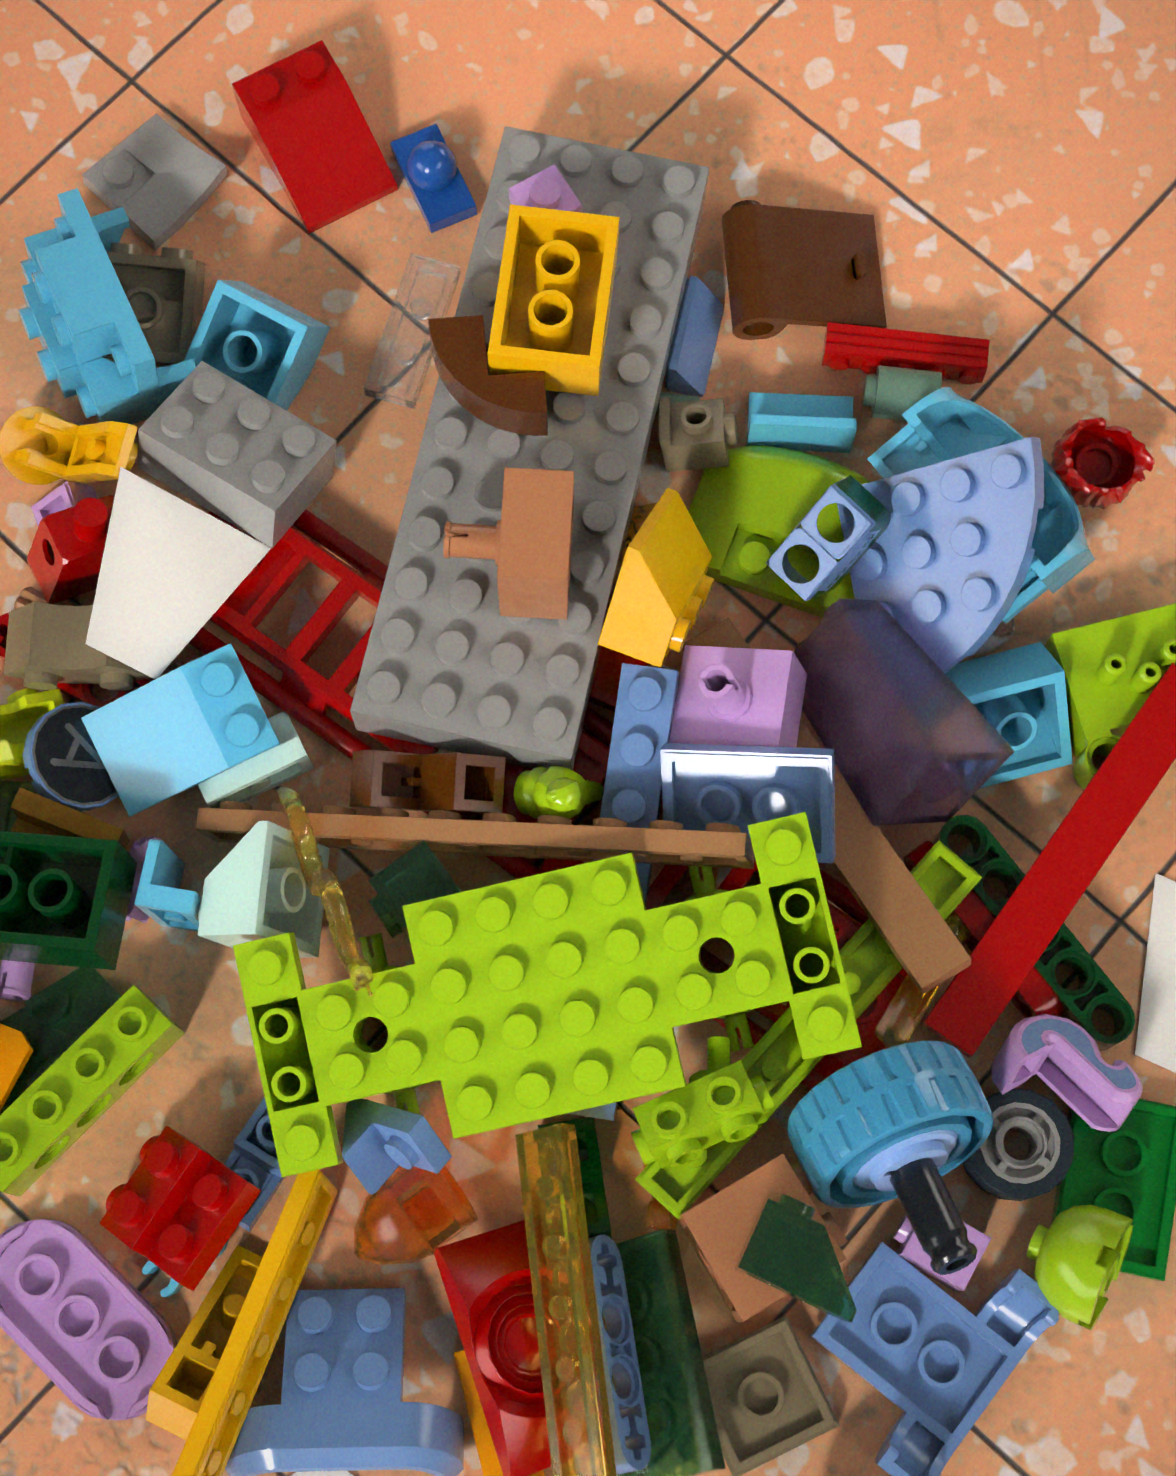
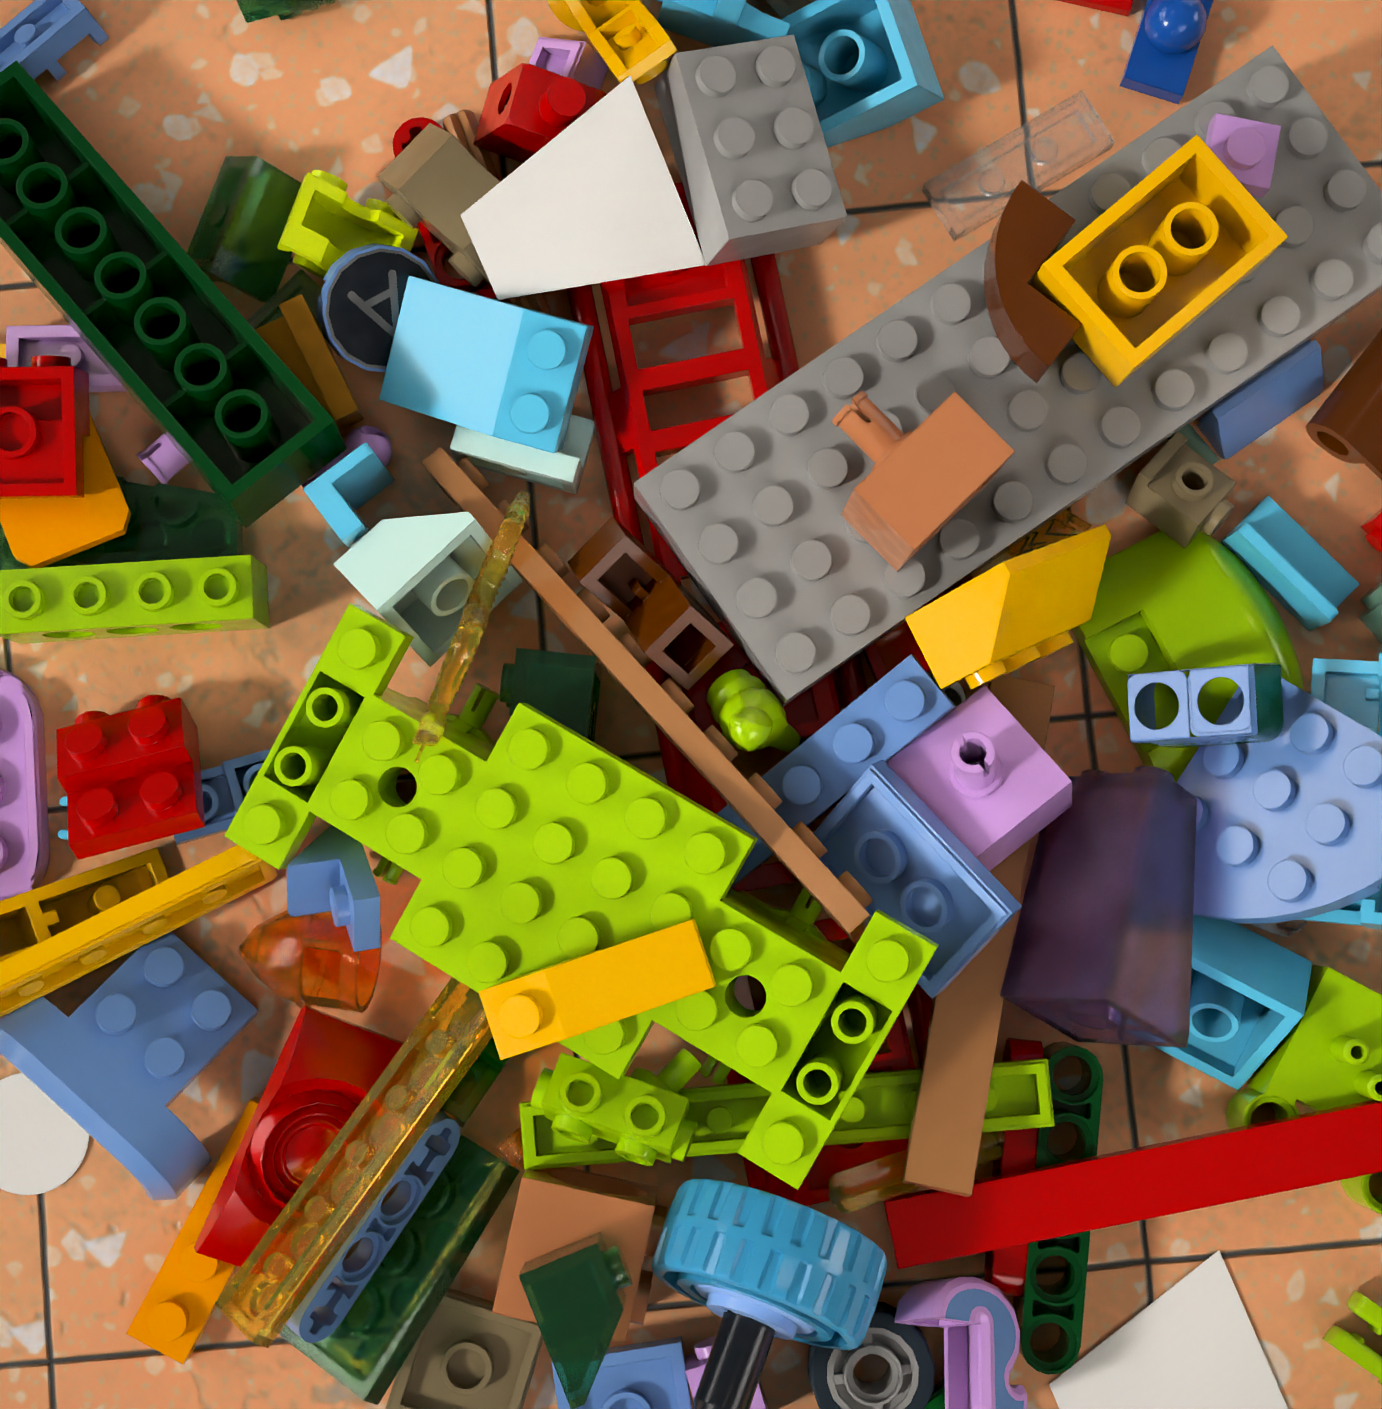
camera: 45 degrees right, 10 degrees up
none -> yellow slope [478,918,717,1060]

